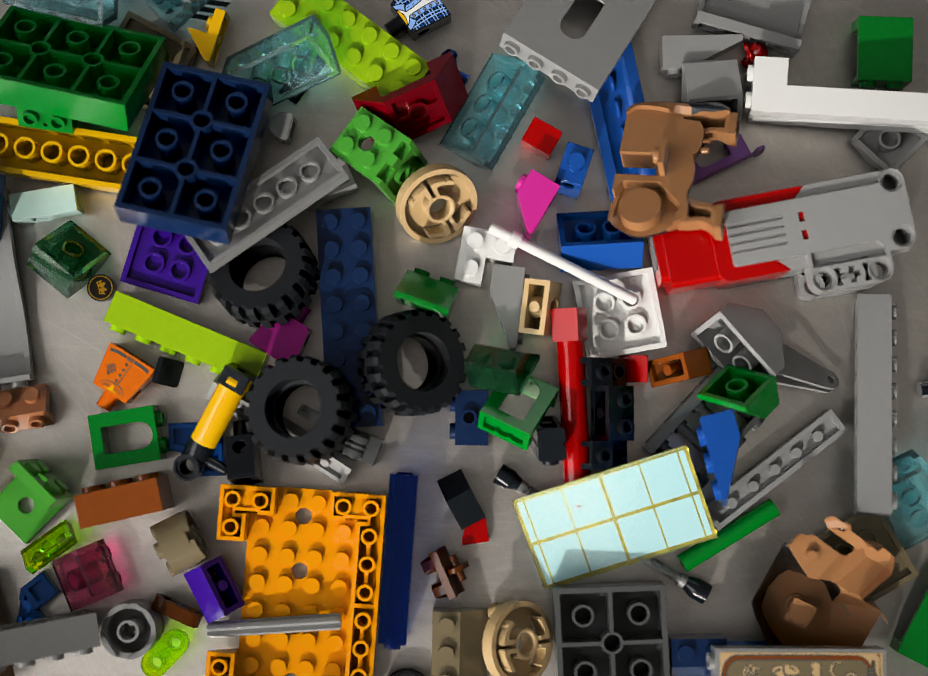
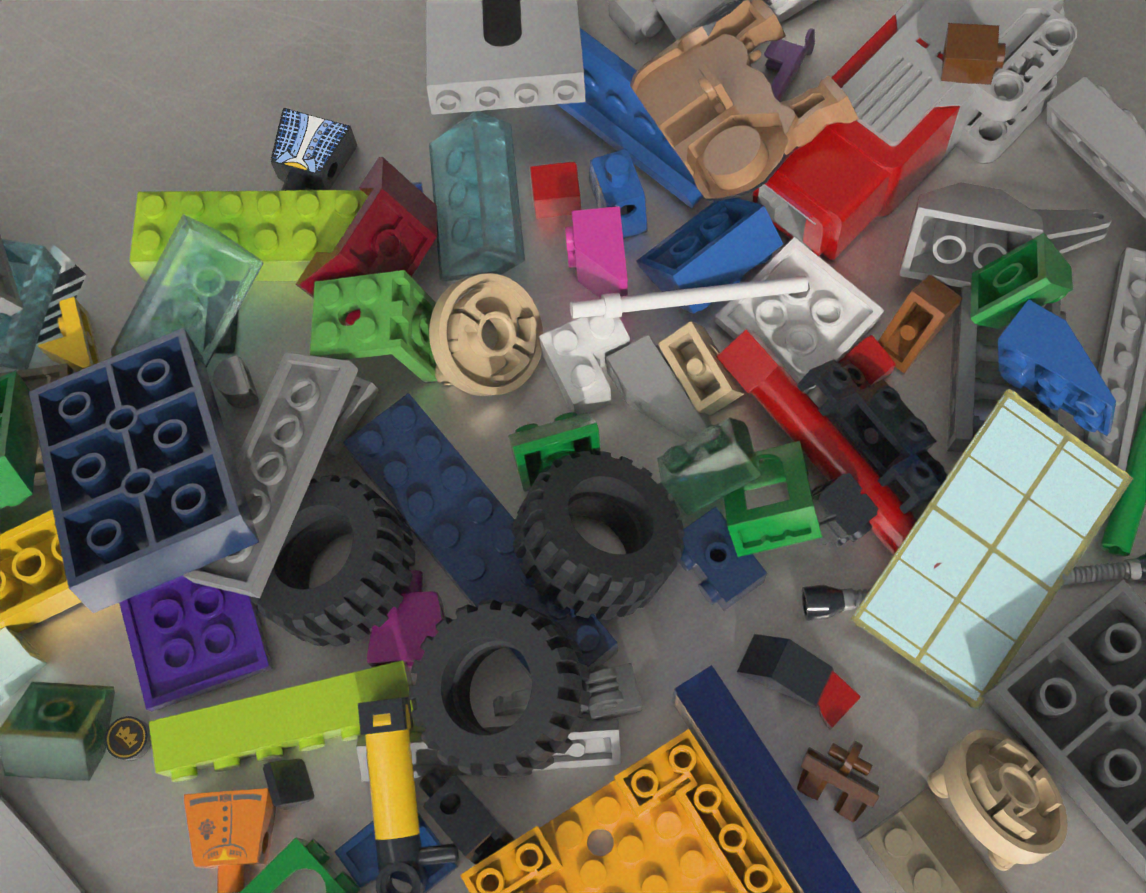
camera: 30 degrees left, 15 degrees down
none -> reddish brown brick [941,23,1006,85]

